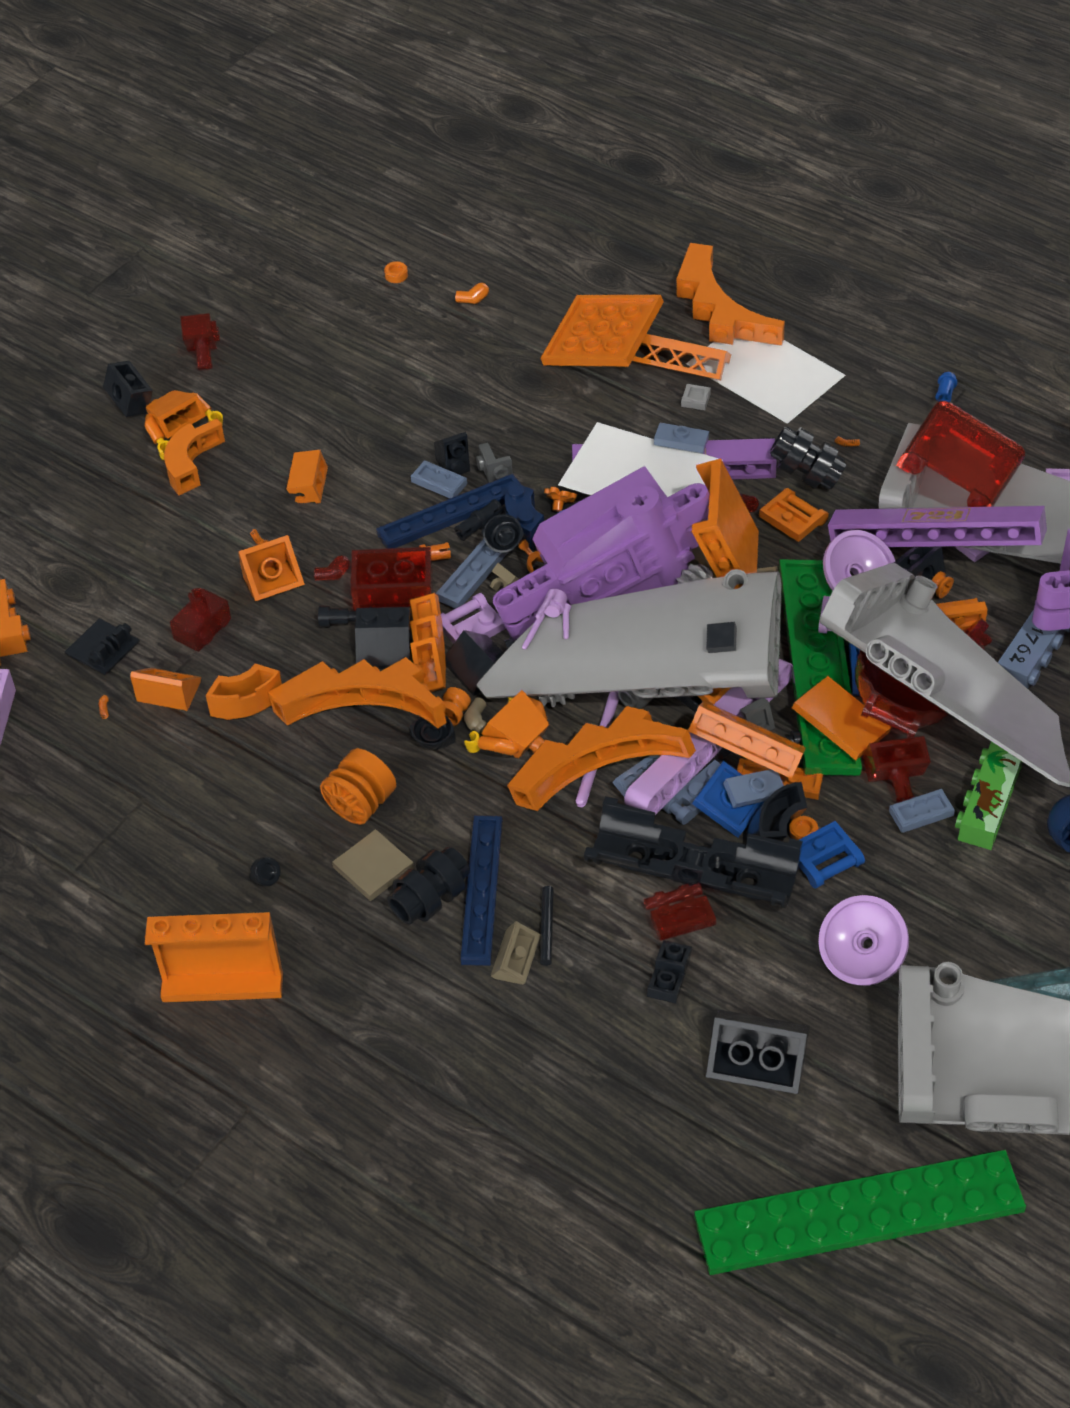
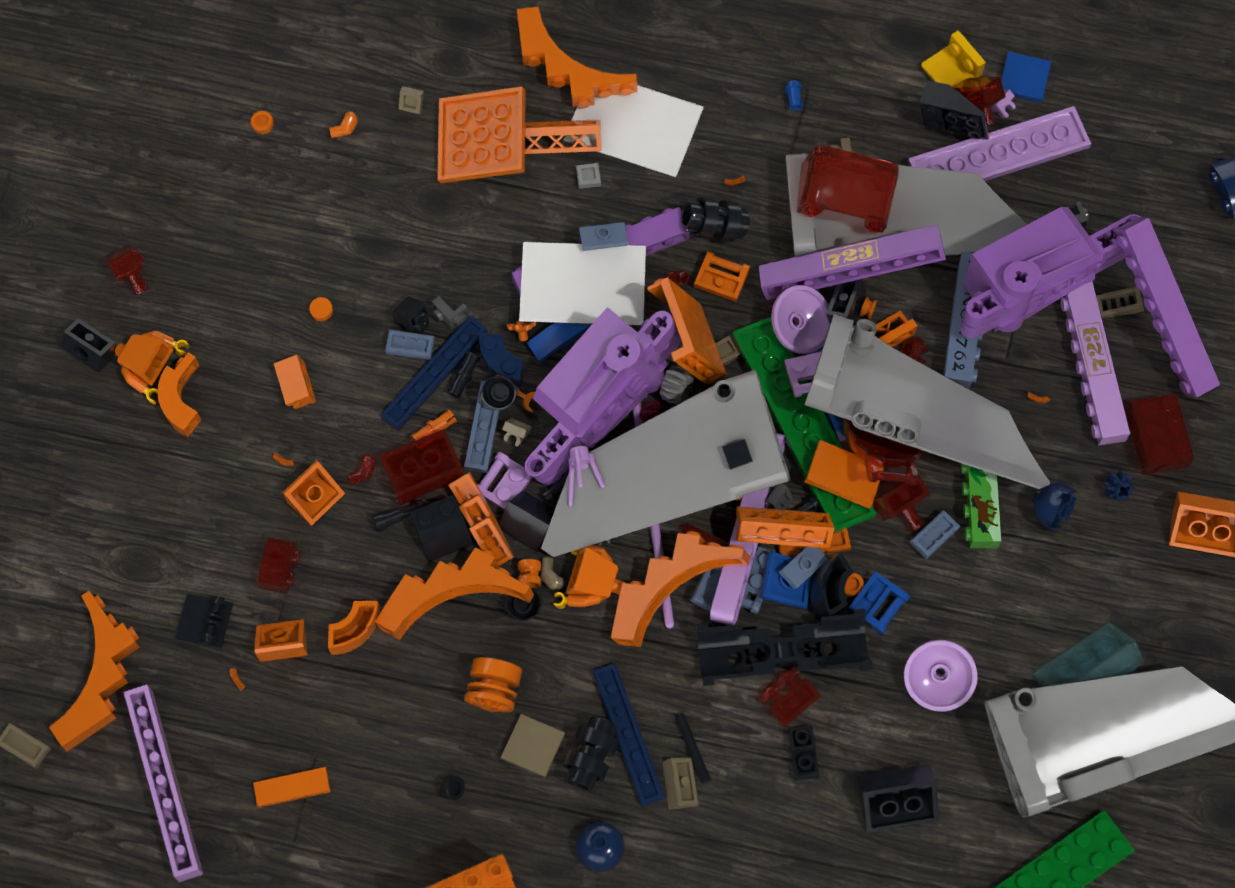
camera: 25 degrees left, 20 degrees up
none -> orange tile [253,767,331,808]
none -> orange tile [309,297,333,321]
none -> dark tan tile [399,86,424,114]
none -> dark blue cylinder [576,821,625,872]

